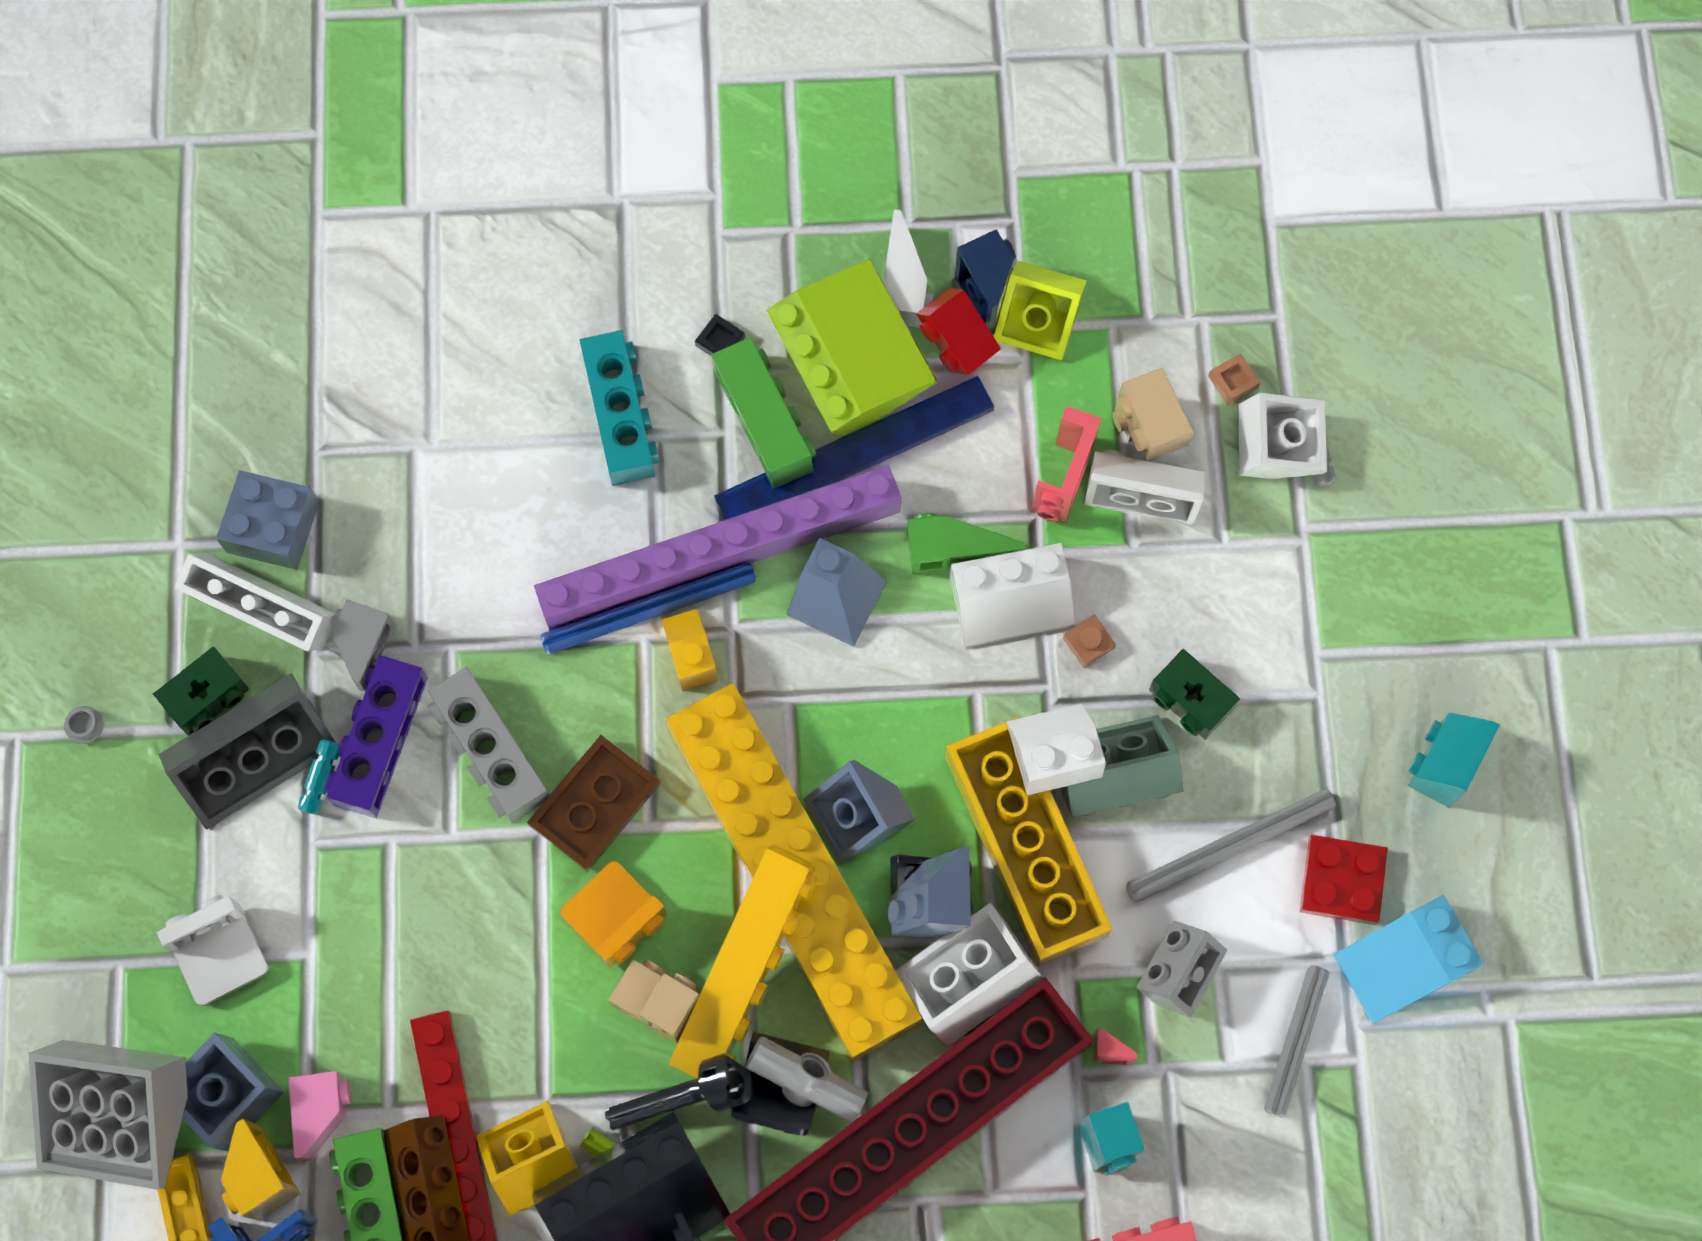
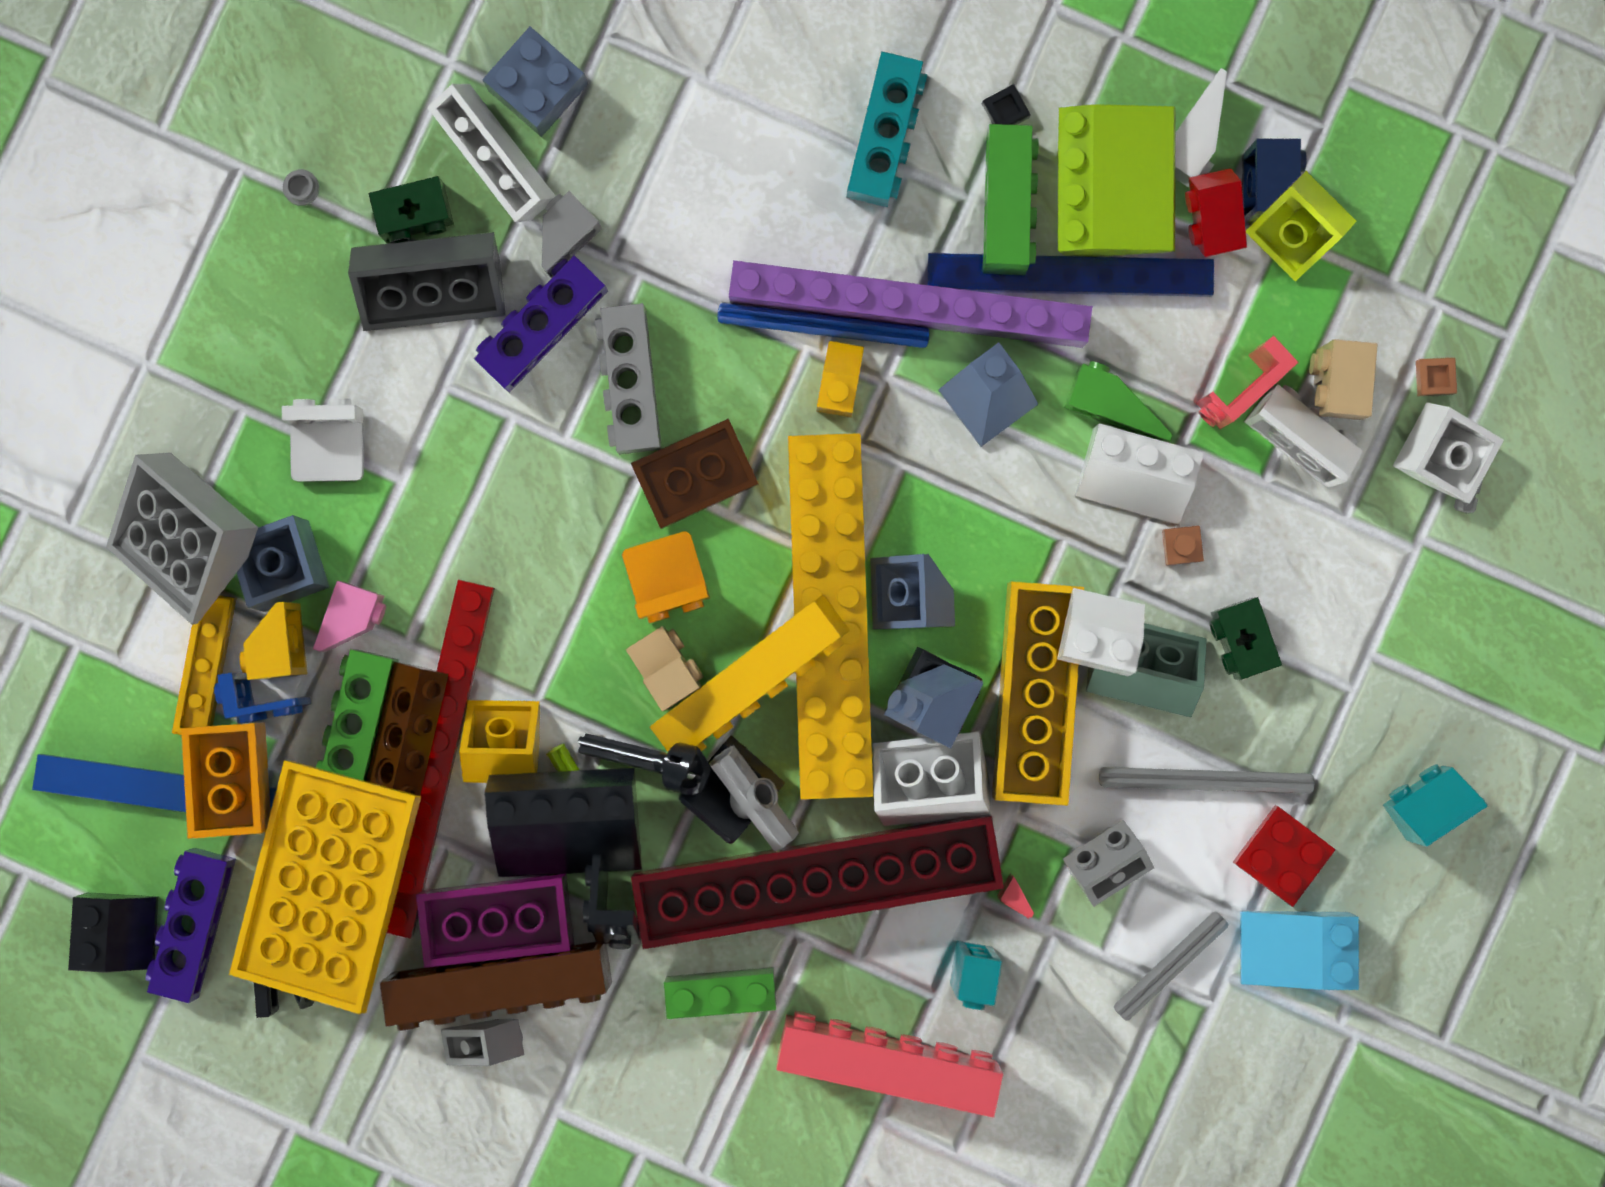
camera: 25 degrees right, 15 degrees up
teal axle [298,739,340,815] -> none

